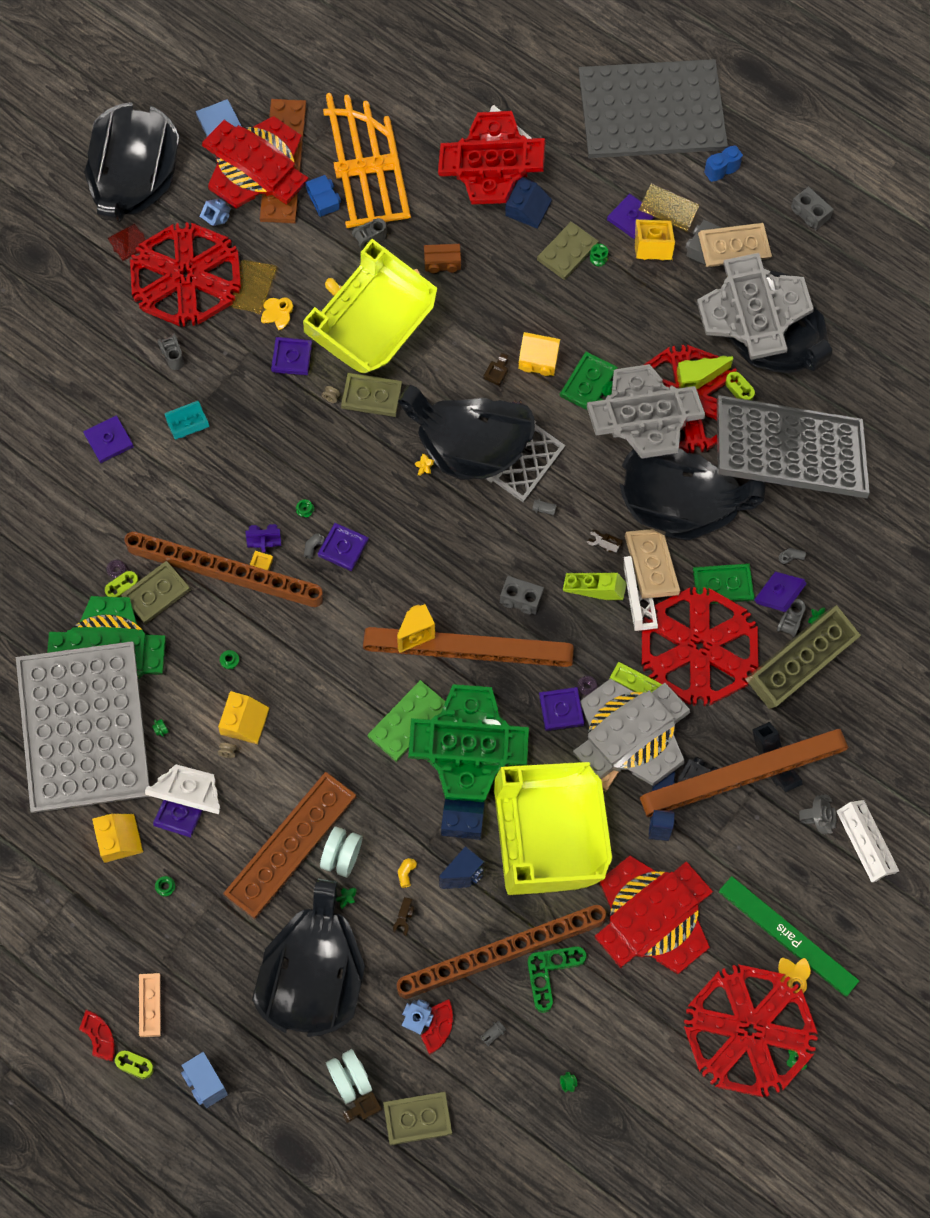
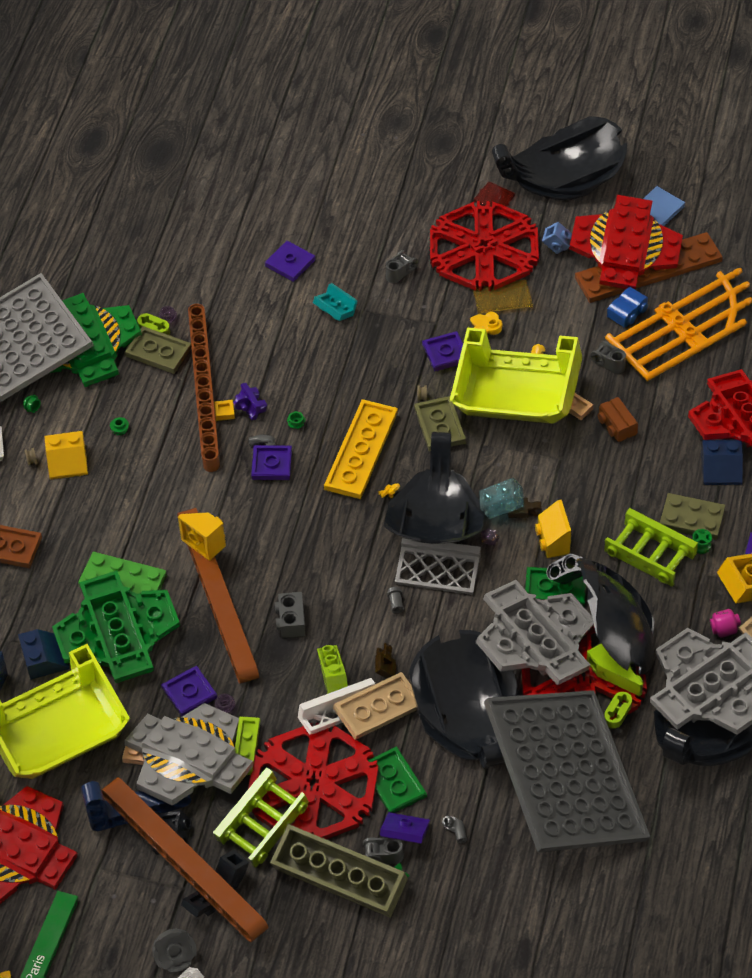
camera: 70 degrees right, 15 degrees down
none -> lime fence [213,767,309,868]
none -> yellow plate [324,399,398,499]
none -> clear light blue brick [479,478,524,519]
none -> black windscreen [546,554,654,675]
none -> lime fence [604,508,698,587]
none -> dark pink head [710,609,741,638]

